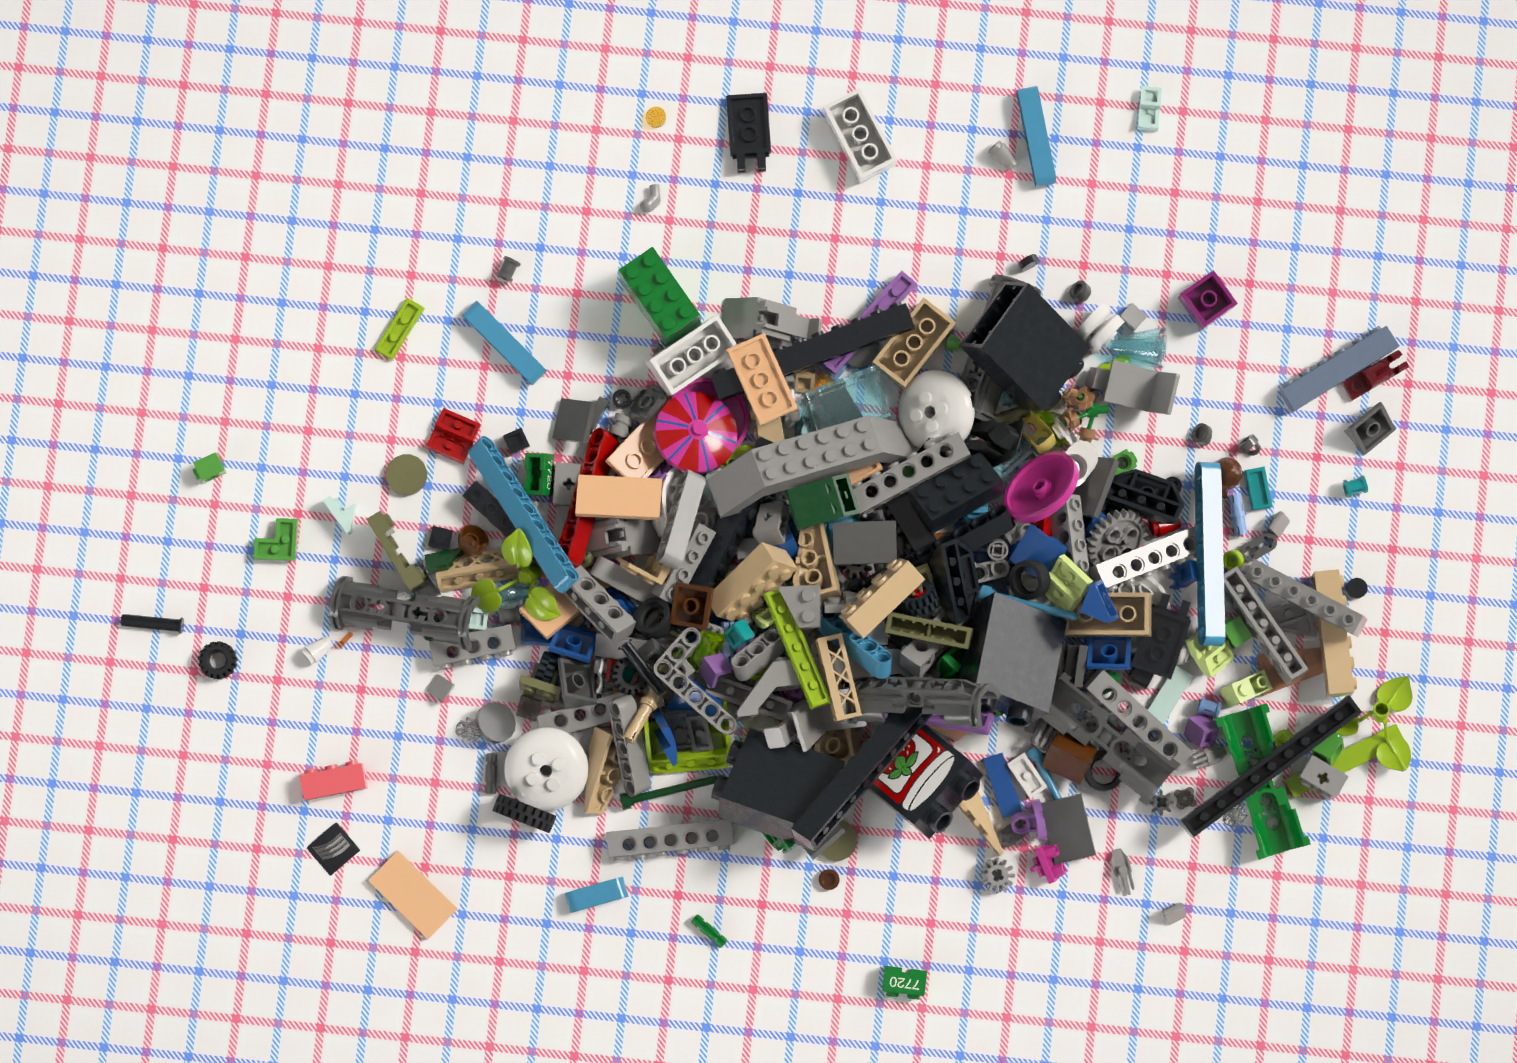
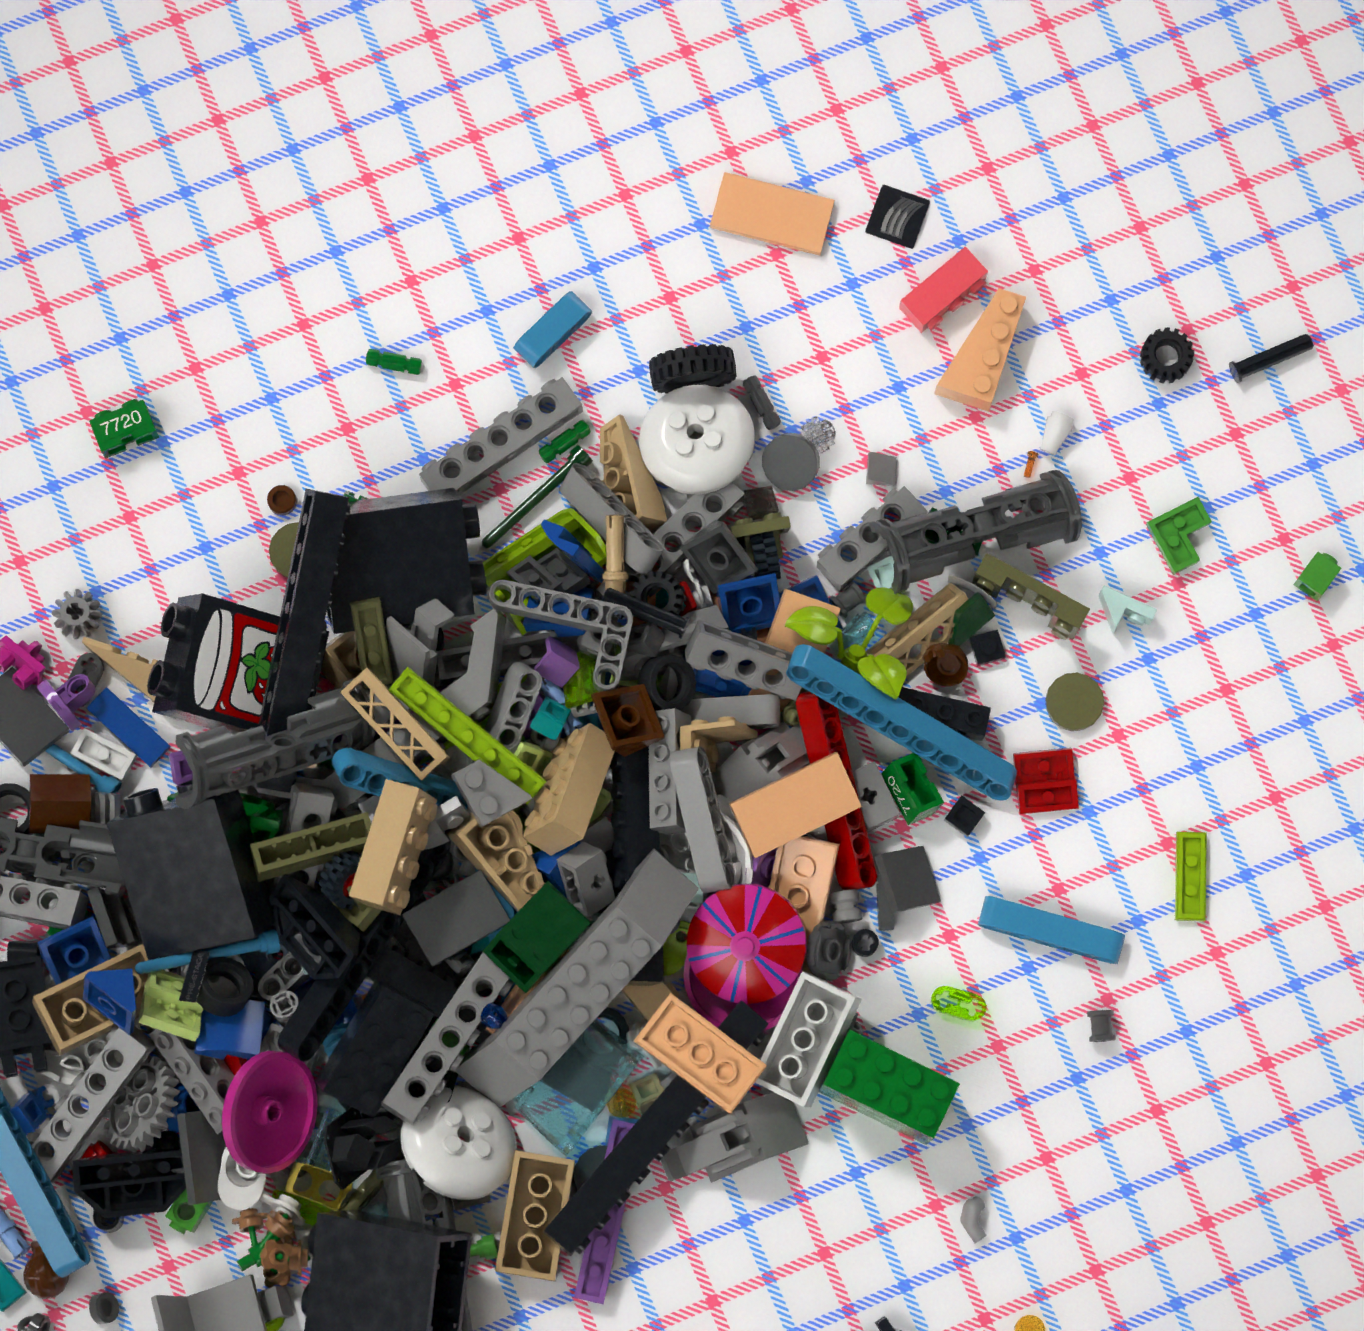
camera: 150 degrees right, 5 degrees down
none -> black sticker [179,950,210,1003]
none -> olive tile [350,597,393,689]
none -> clear blue hinge [481,1003,507,1029]
none -> green axle [538,420,591,463]
none -> clear neon green beam [930,986,987,1022]
none -> light nougat wedge [934,288,1026,412]

